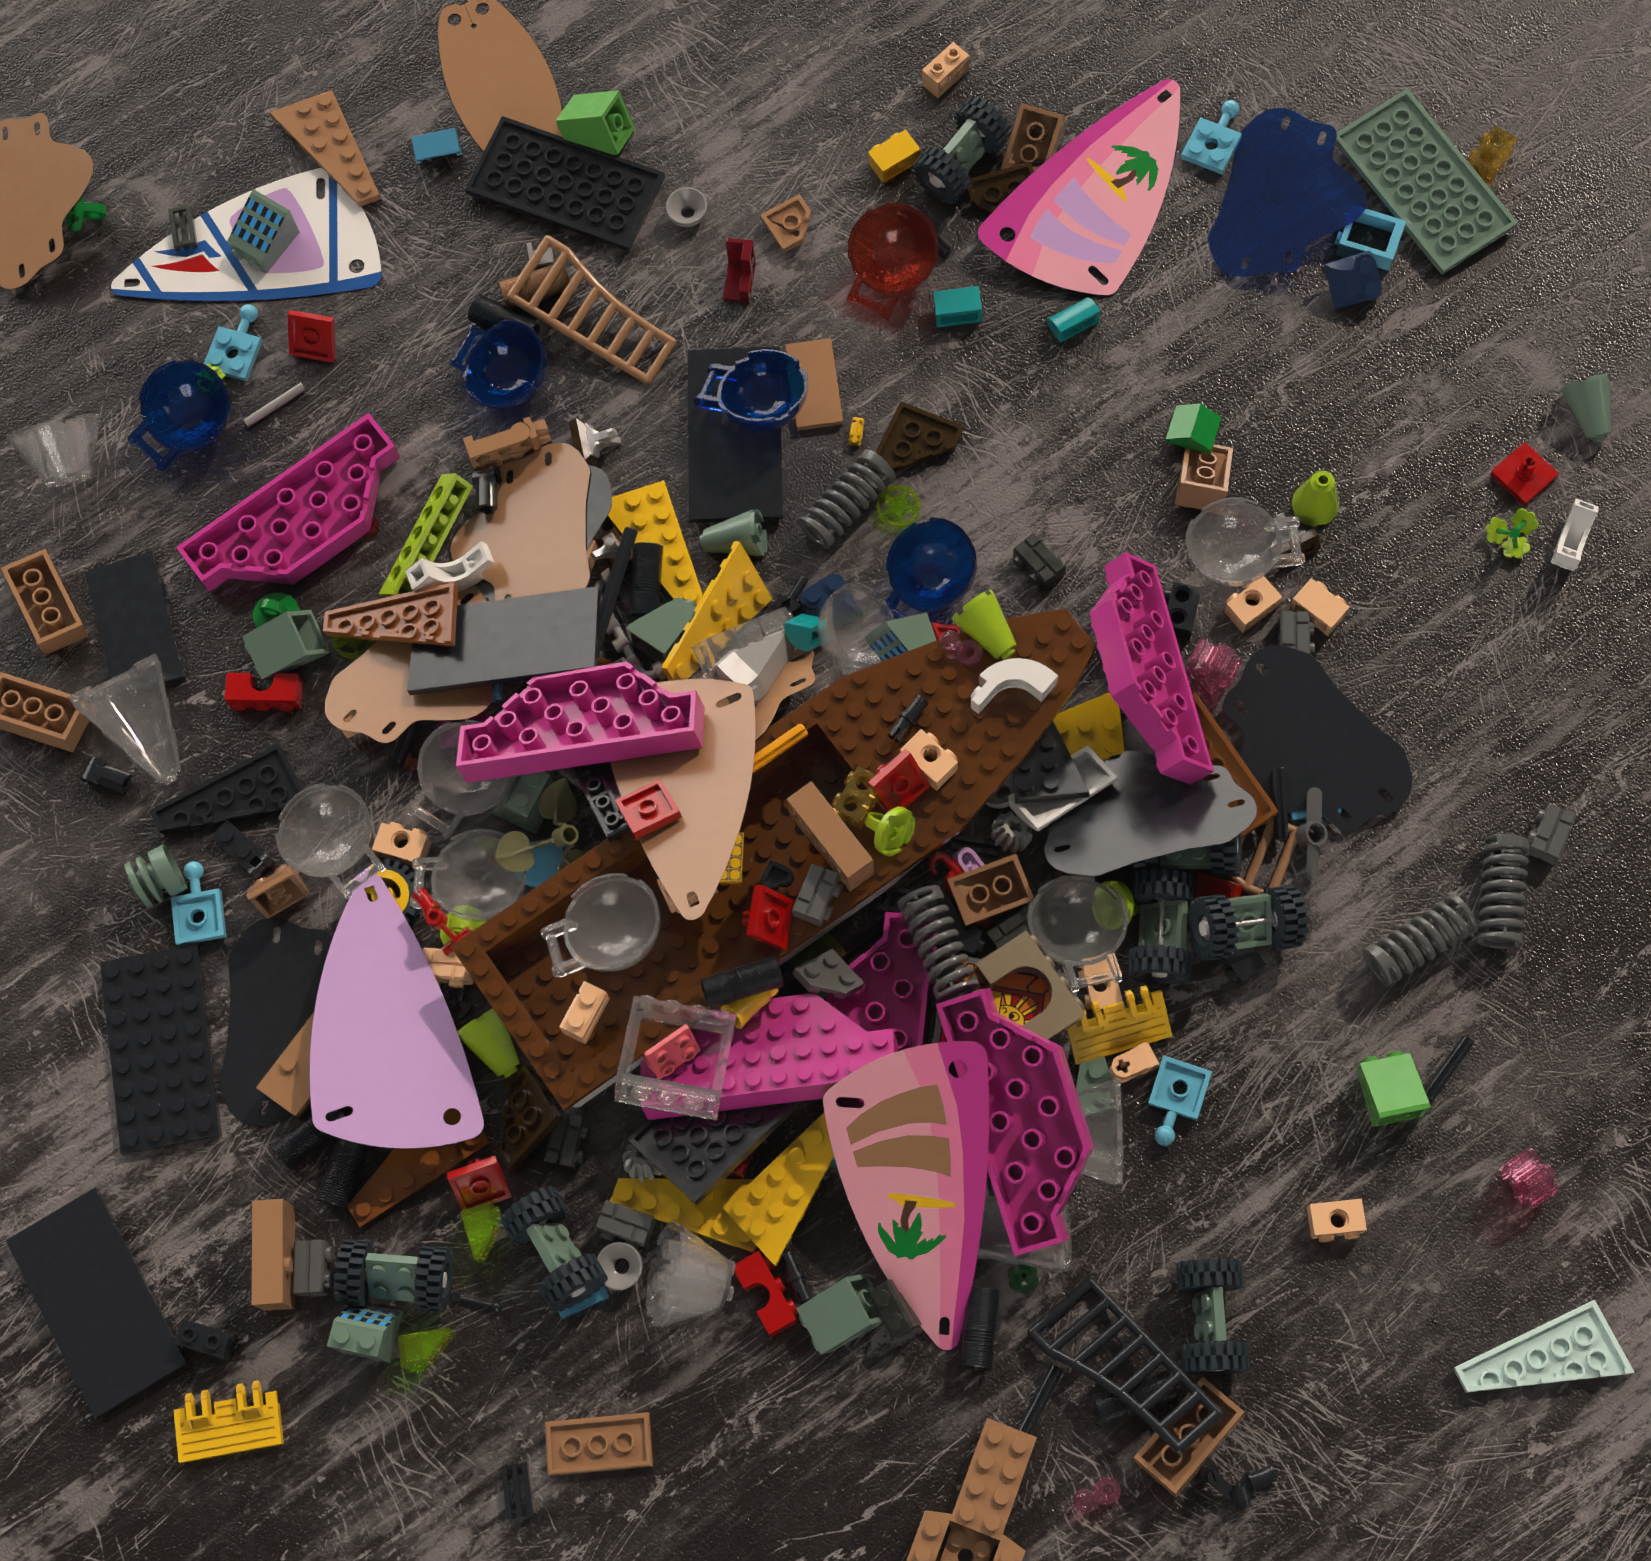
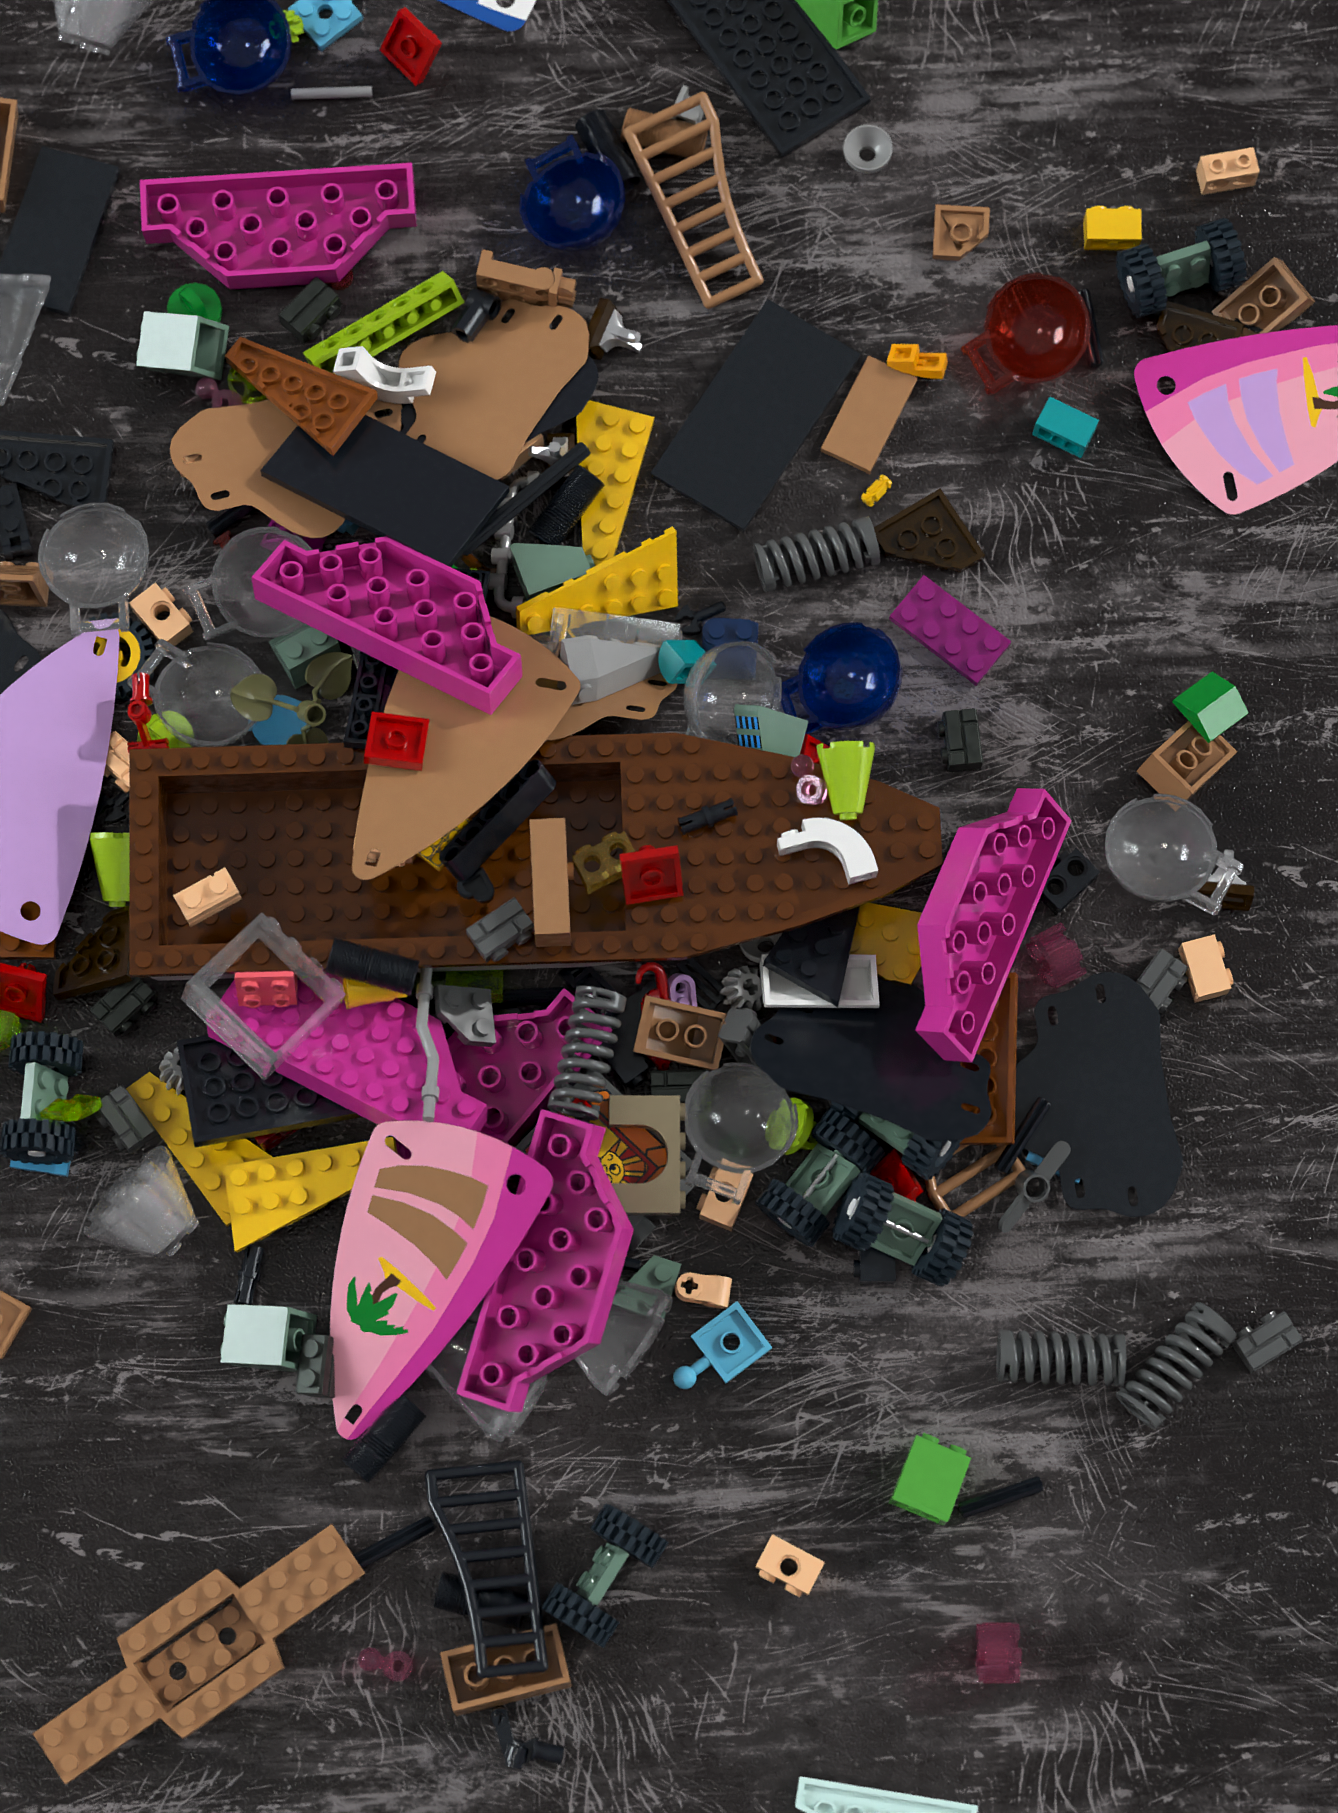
camera: 25 degrees right, 5 degrees up
red arch [224,673,303,711] -> none
clear windscreen [541,873,661,978] -> none
light grey piece [597,1242,643,1290] -> none
clear blue windscreen [694,349,808,432] -> none
sand green cone [700,509,767,556] -> none
dark red panel [723,238,756,303] -> none
red arch [732,1251,799,1337] -> none
red tile [742,885,794,950] -> none
light orange axle [752,724,808,774] -> none
lime tile [865,806,915,856] -> none
clear neon green wheel [876,485,920,527] -> none
light nougat brick [900,729,958,791] -> none
dark green plant [1008,1261,1039,1294] -> none
teal brick [1046,297,1101,343] -> none
yellow hinge [1066,985,1172,1065] -> none
light nougat brick [1224,576,1282,633] -> none
lime cone [1291,471,1340,527] -> none
none -> clear neon green slope [40,1094,102,1121]
none -> clear pink plate [196,377,242,408]
none -> pearl dark grey brick [278,277,341,343]
none -> light grey bar [416,968,440,1122]
none -> black beam [439,759,556,881]
none -> dark grey brick [718,1008,774,1070]
none -> light orange slope [887,344,948,379]
none -> magenta plate [889,575,1011,686]

